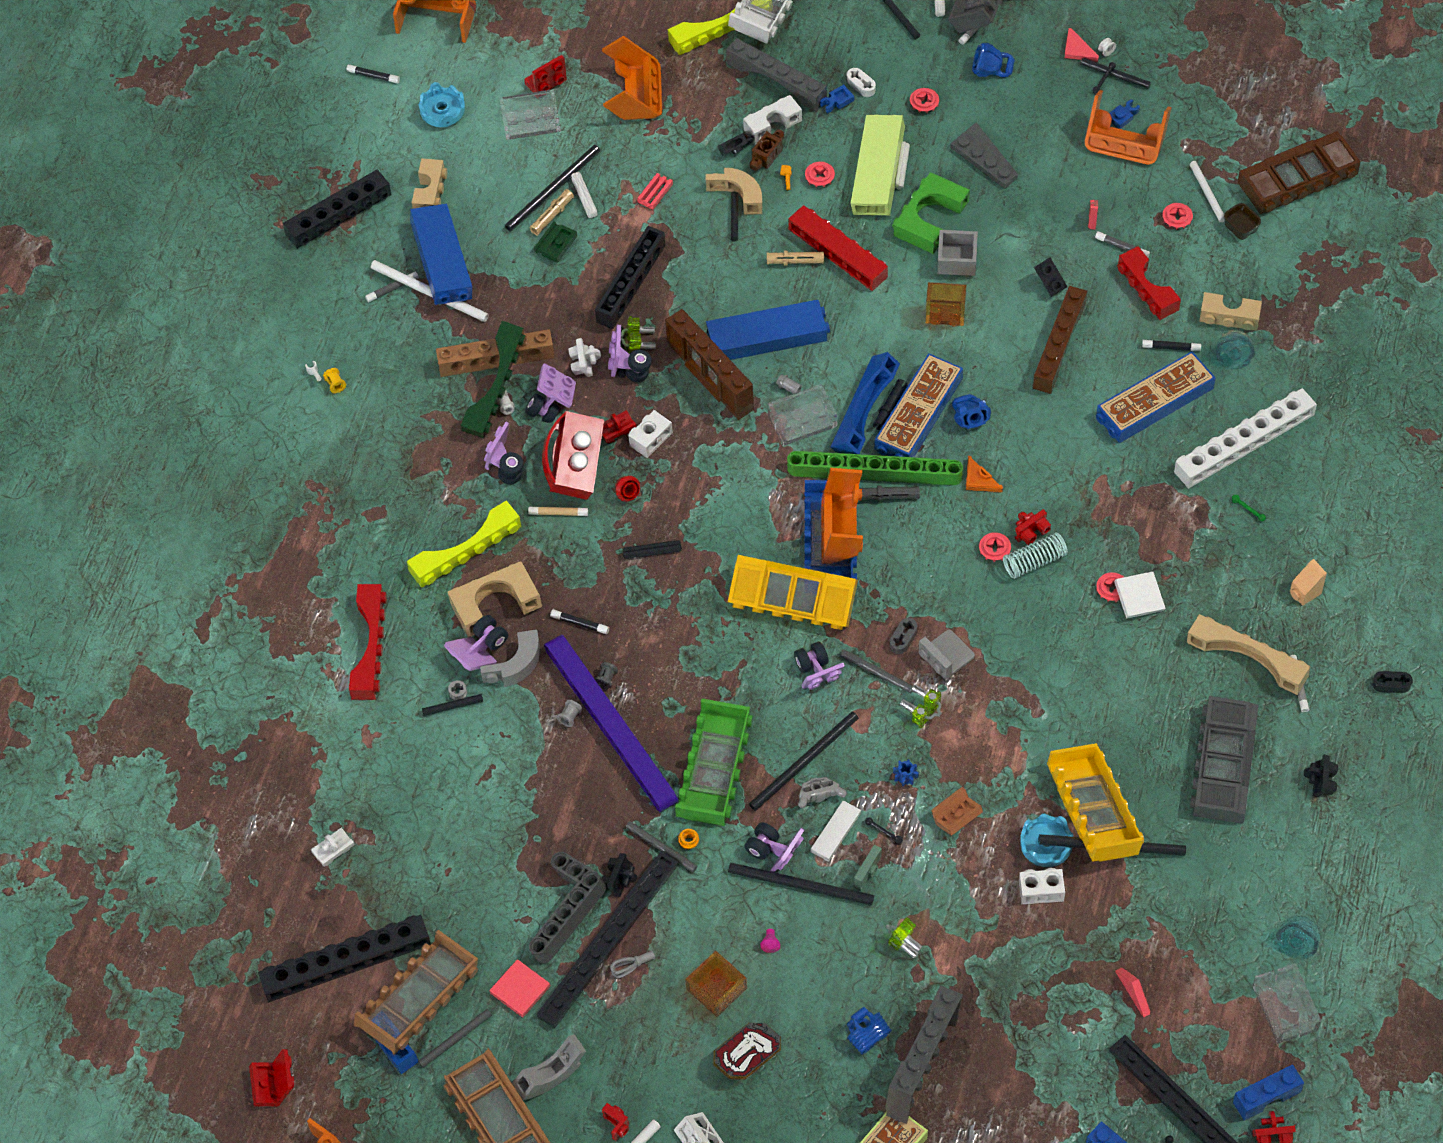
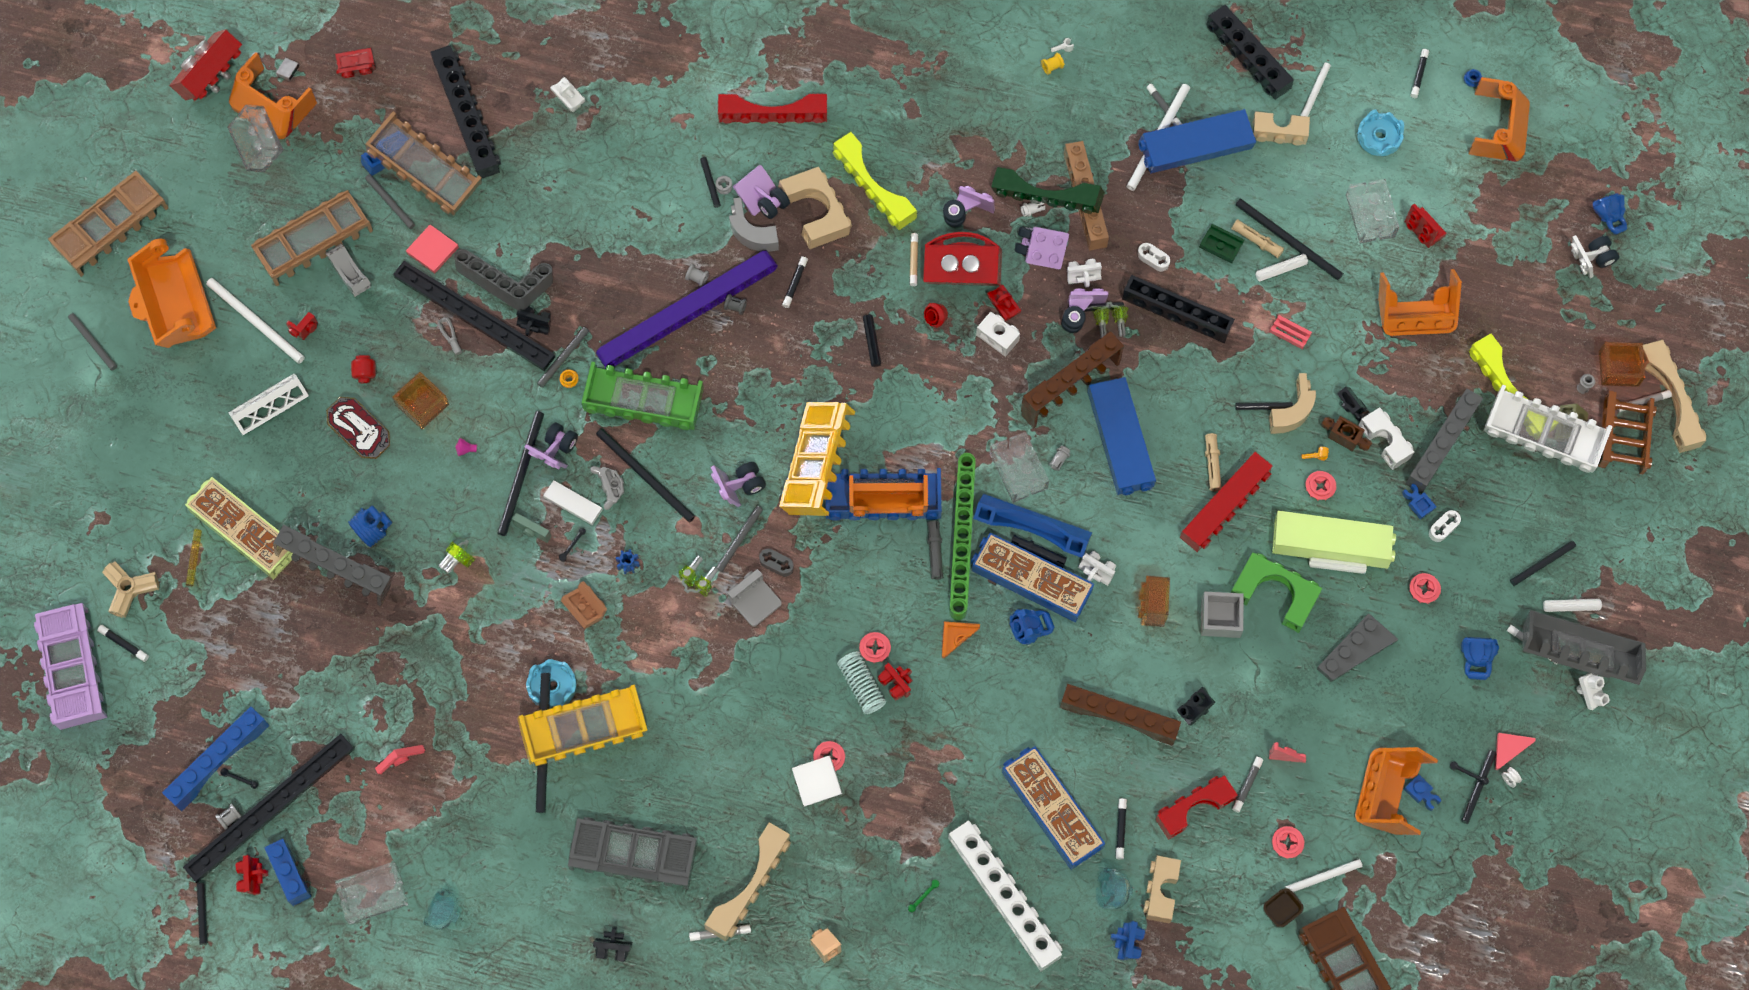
camera: 85 degrees right, 10 degrees up
white brick [1019,868,1065,904] -> none
none -> red head [351,355,376,383]
none -> white hips [1078,551,1116,586]
none -> blue hips [1110,921,1145,961]
none -> white beam [1138,243,1170,272]
none -> white bar [1301,63,1331,117]
none -> blue plate [1464,69,1482,87]

